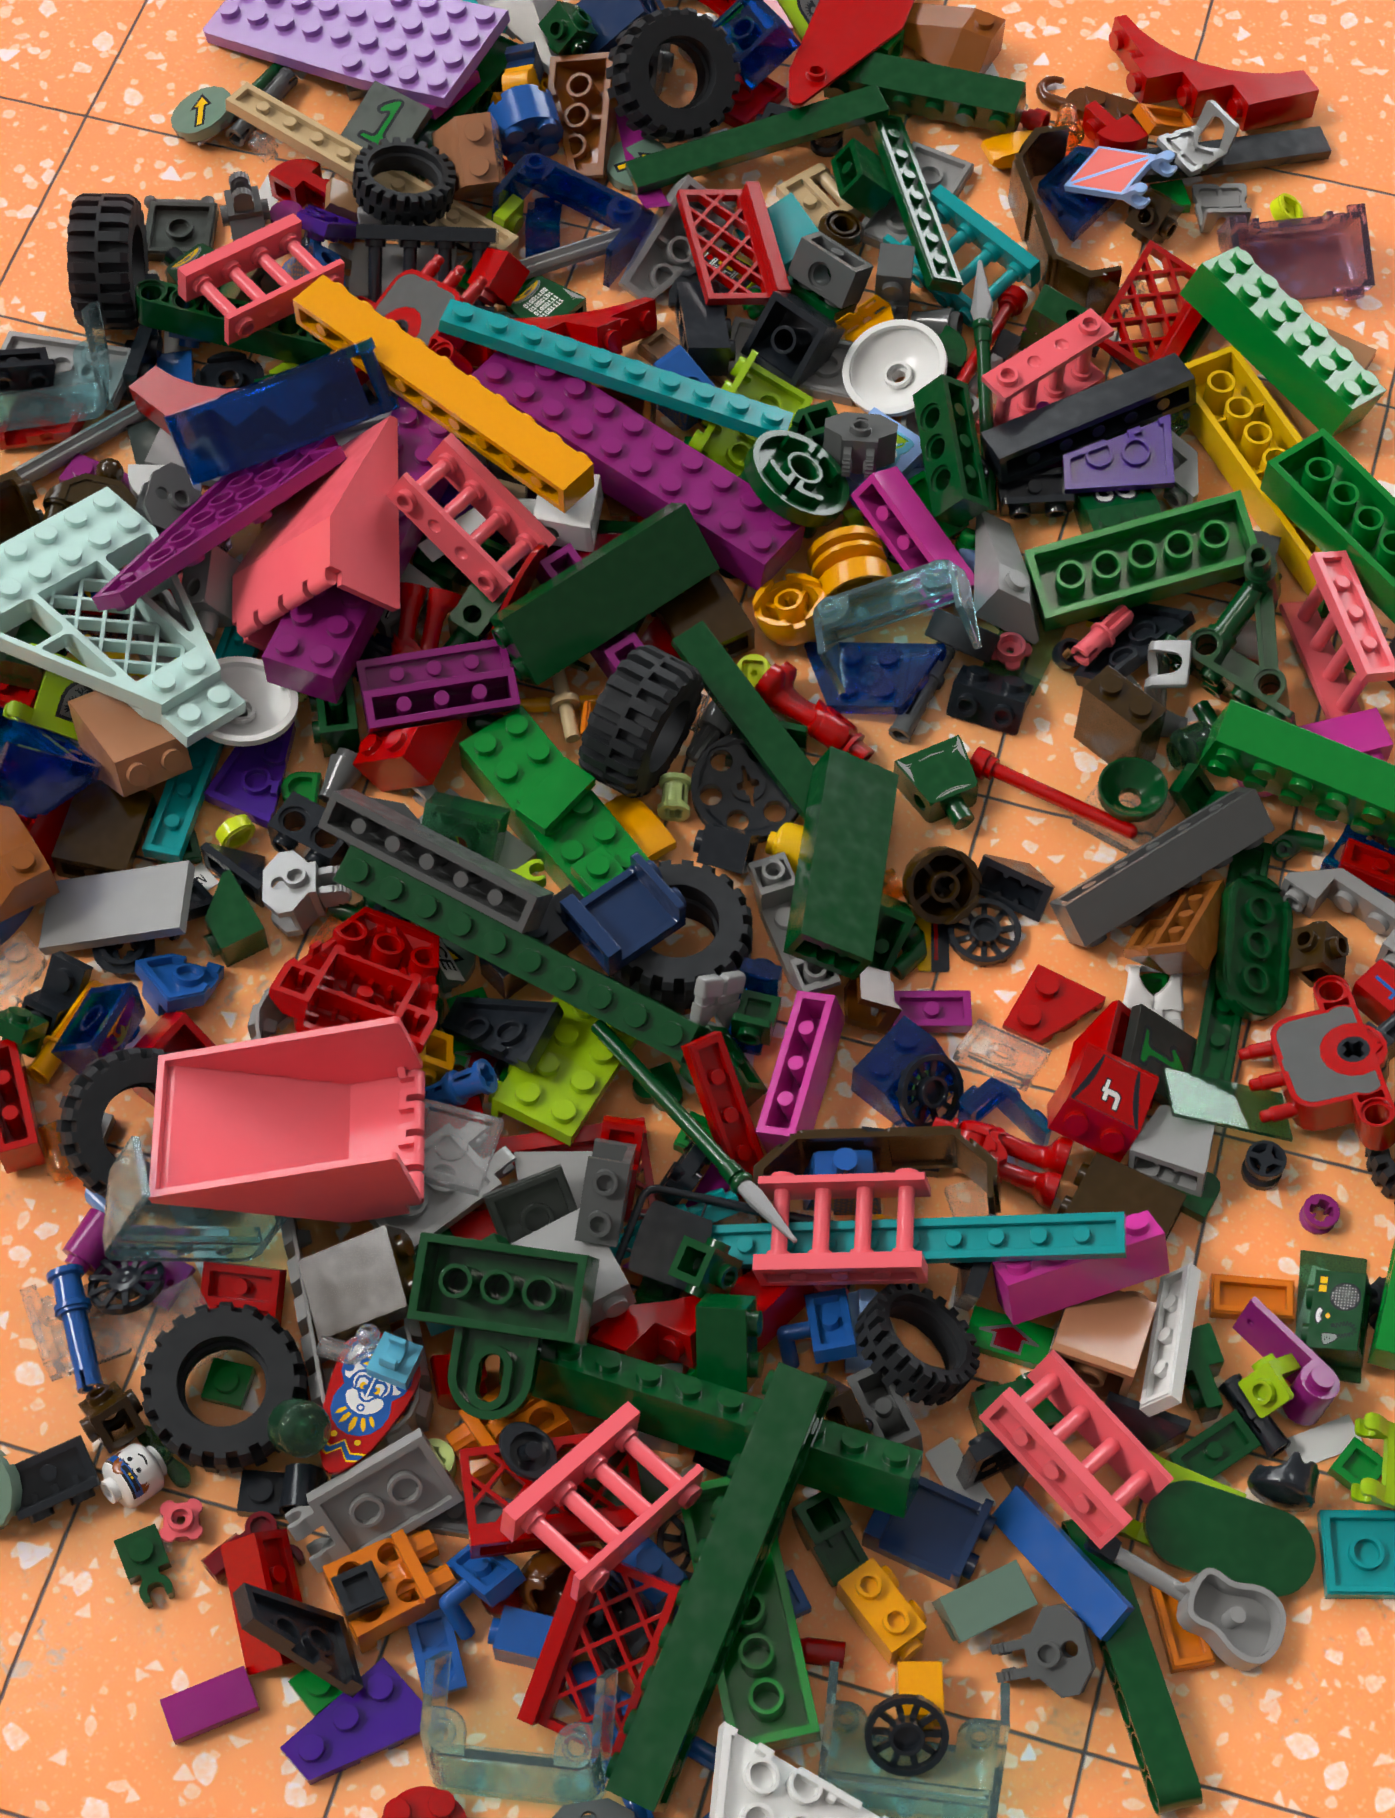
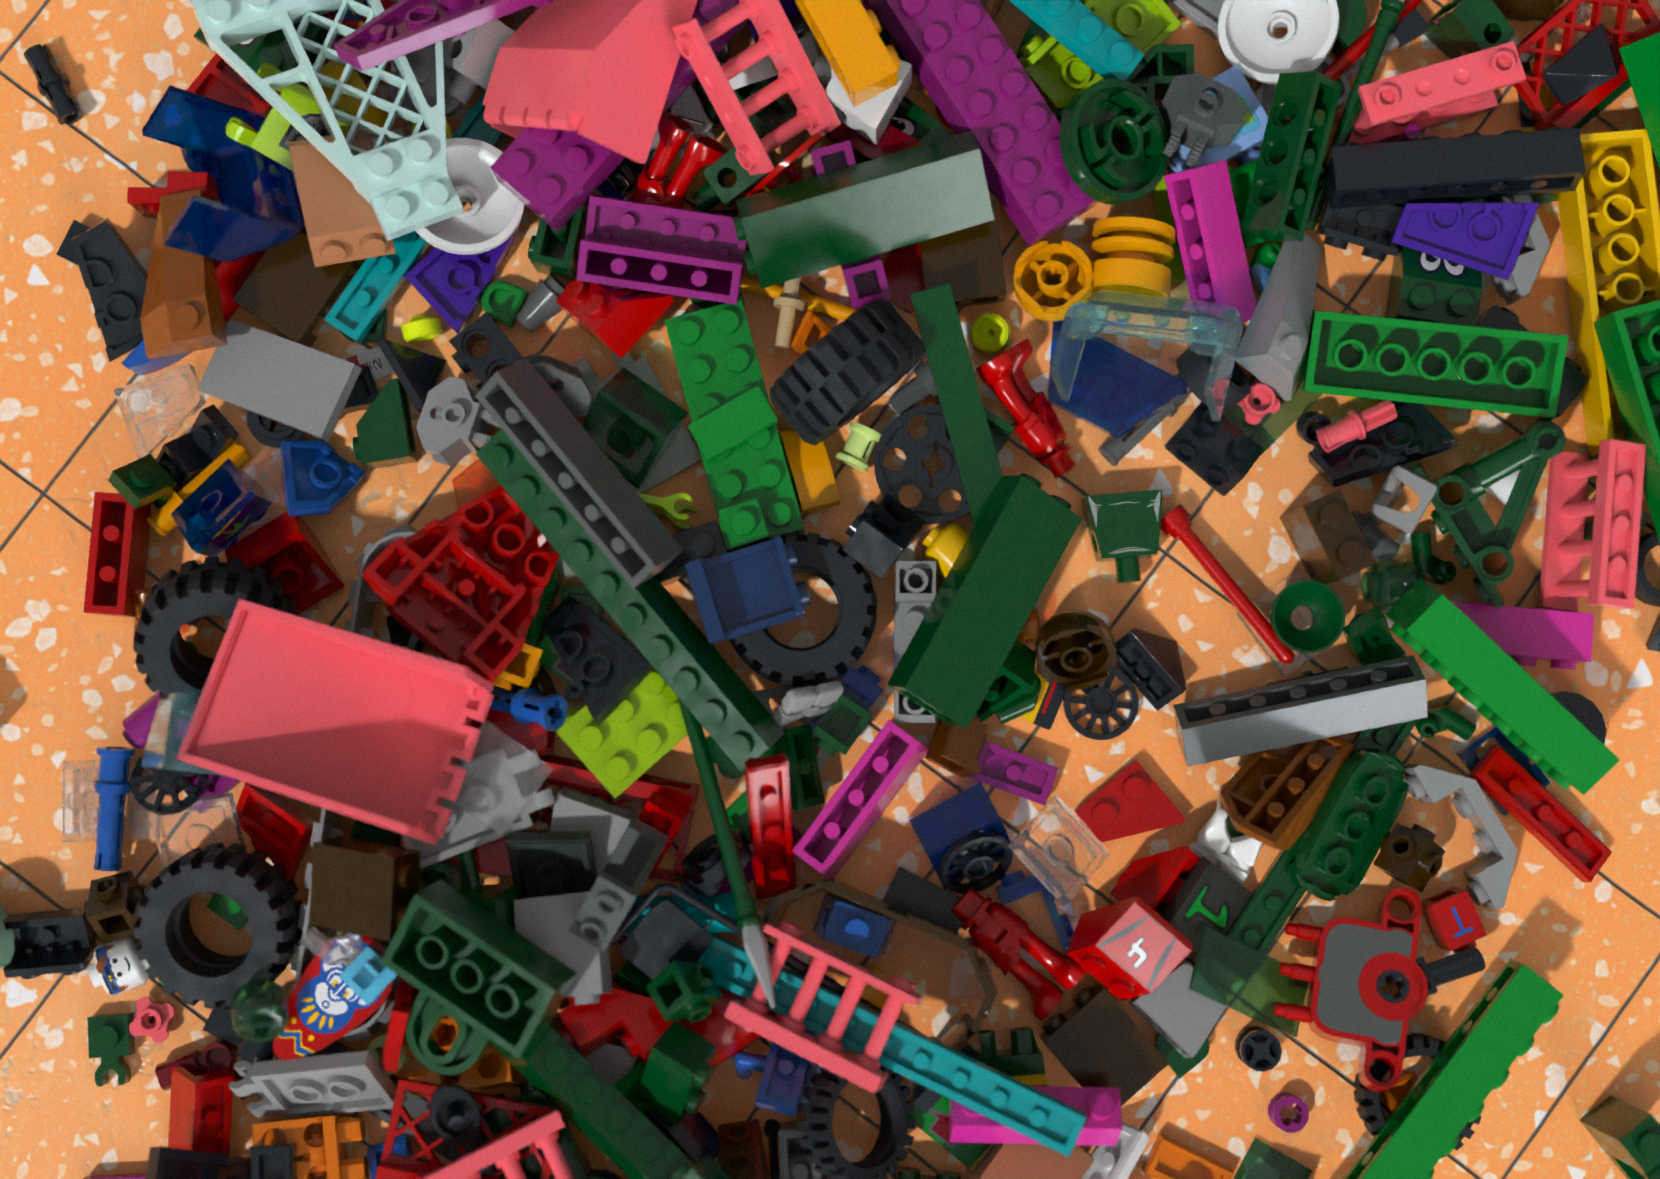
camera: 20 degrees right, 25 degrees up
none -> red tile [380,981,414,1072]
none -> black slope [1540,23,1622,106]

